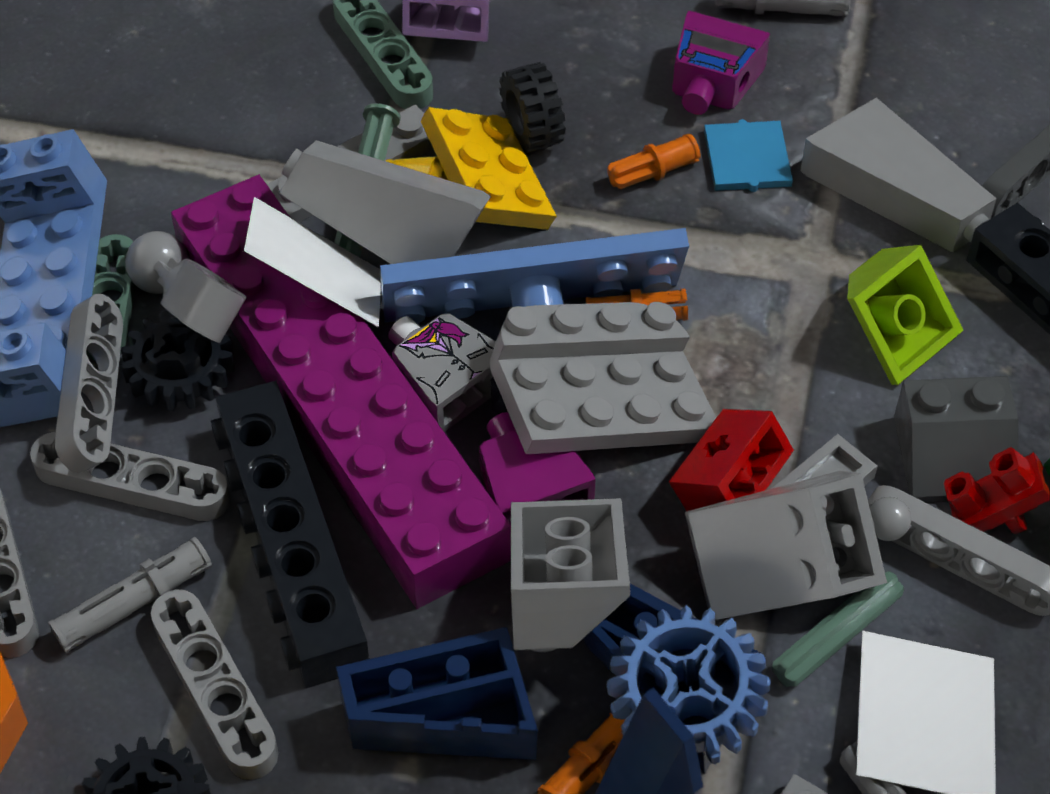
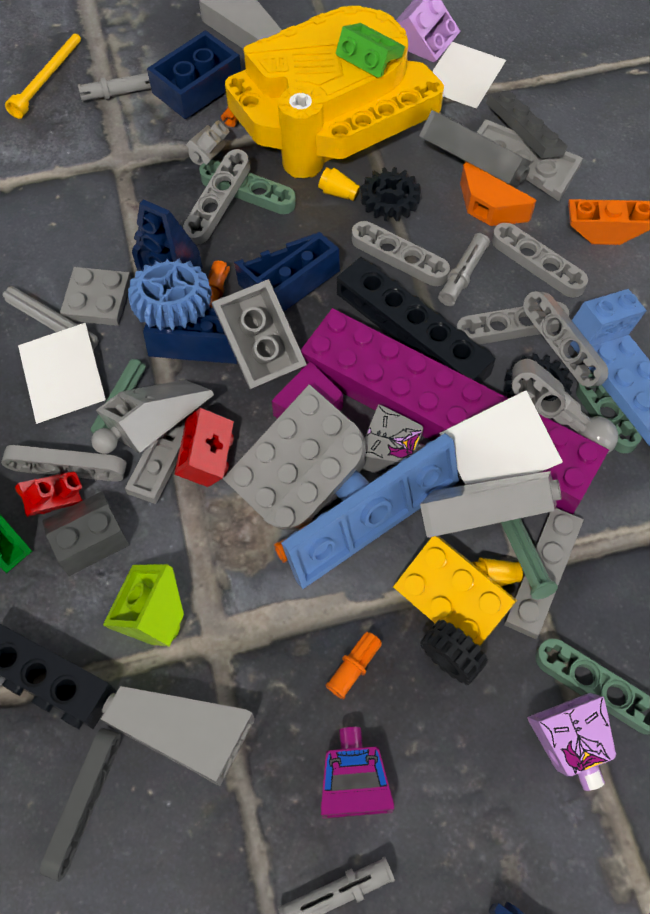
camera: 155 degrees right, 10 degrees up
dark azure piece [704,119,793,192] -> none

